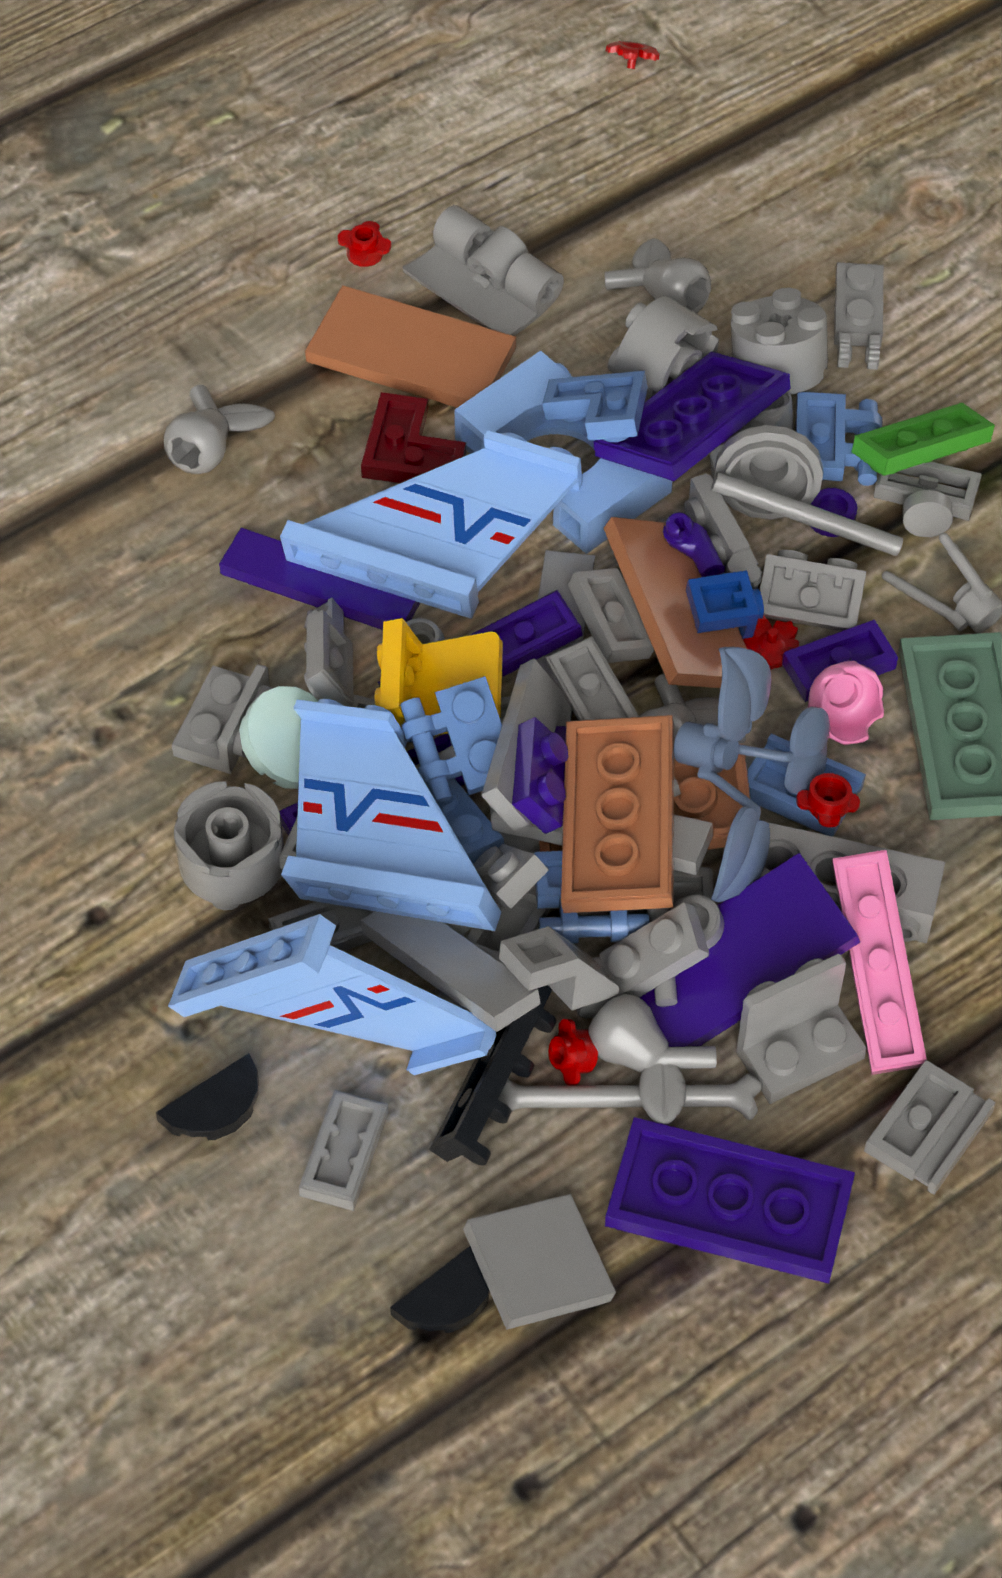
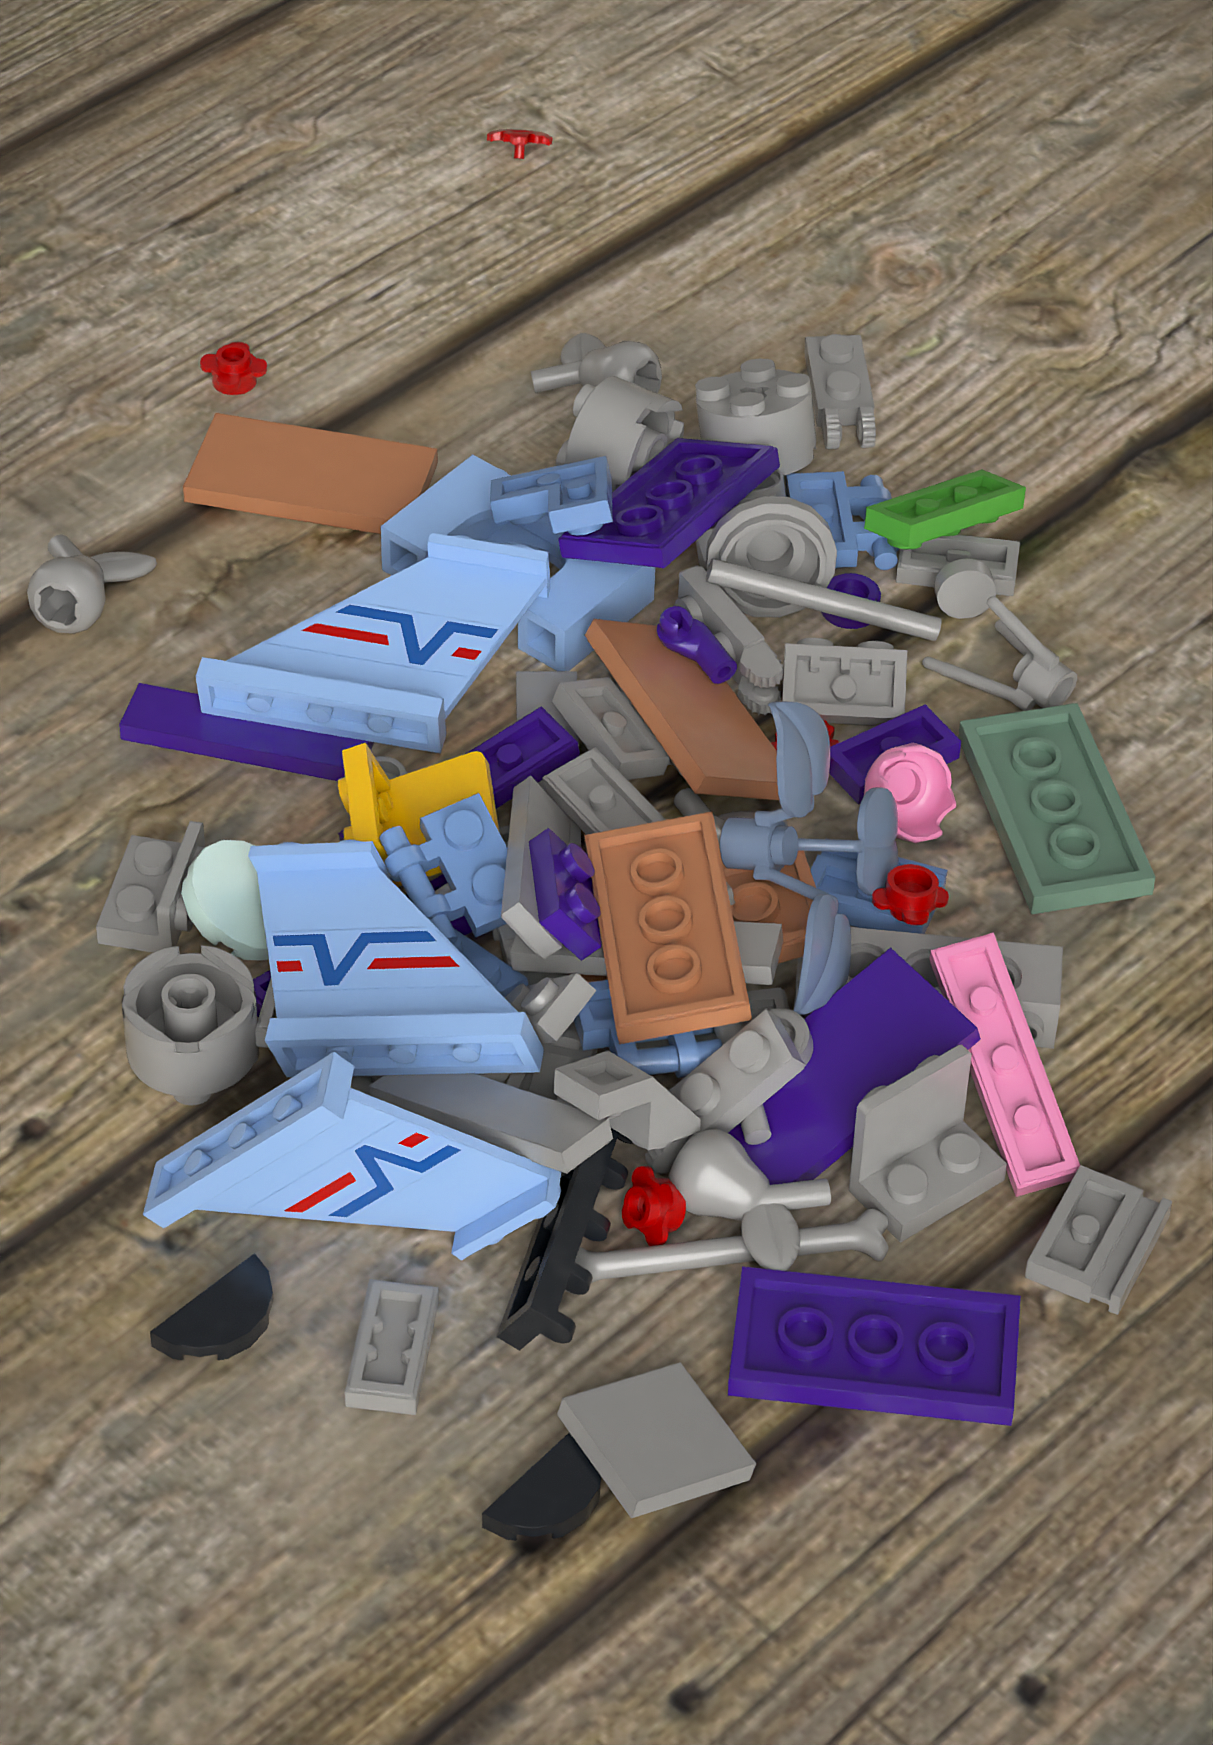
camera: 10 degrees left, 10 degrees down
light grey hinge [304,598,354,707] -> none
dark red plate [361,392,466,483] -> none
light grey panel [402,205,564,336] -> none
blue bracket [685,570,764,639] -> none

